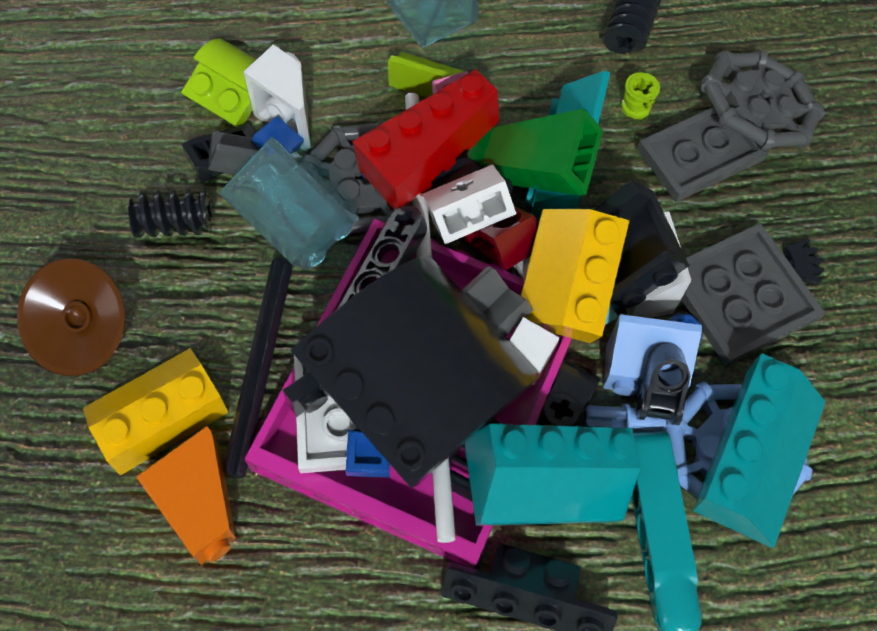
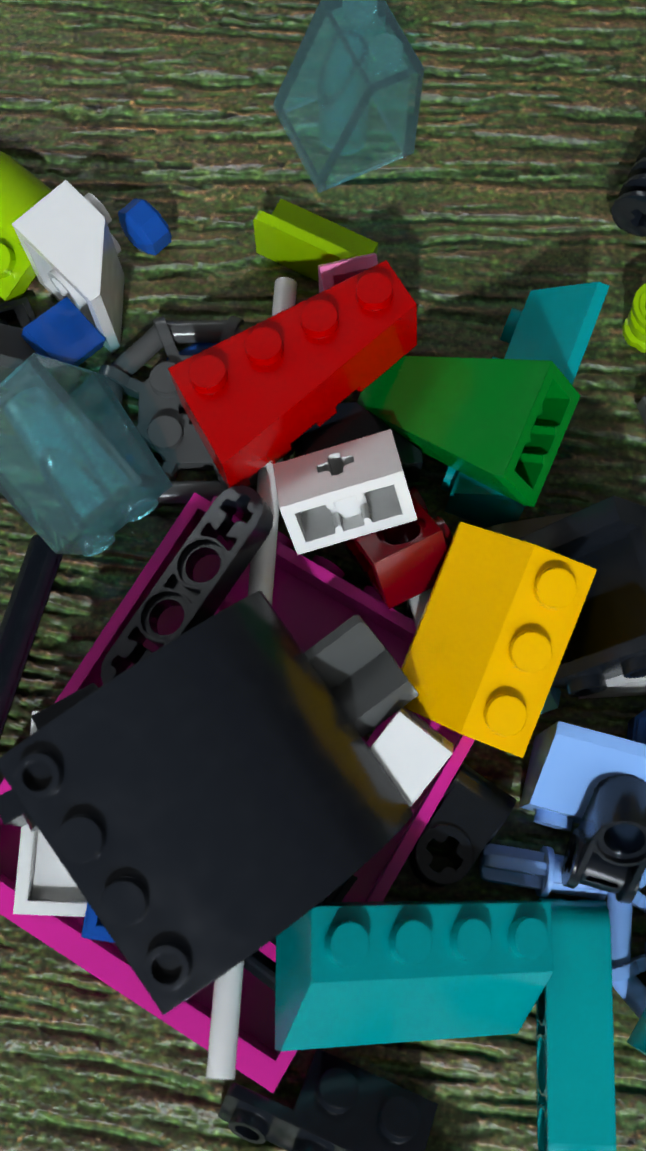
camera: 10 degrees right, 10 degrees up
none -> blue tile [118,198,172,256]

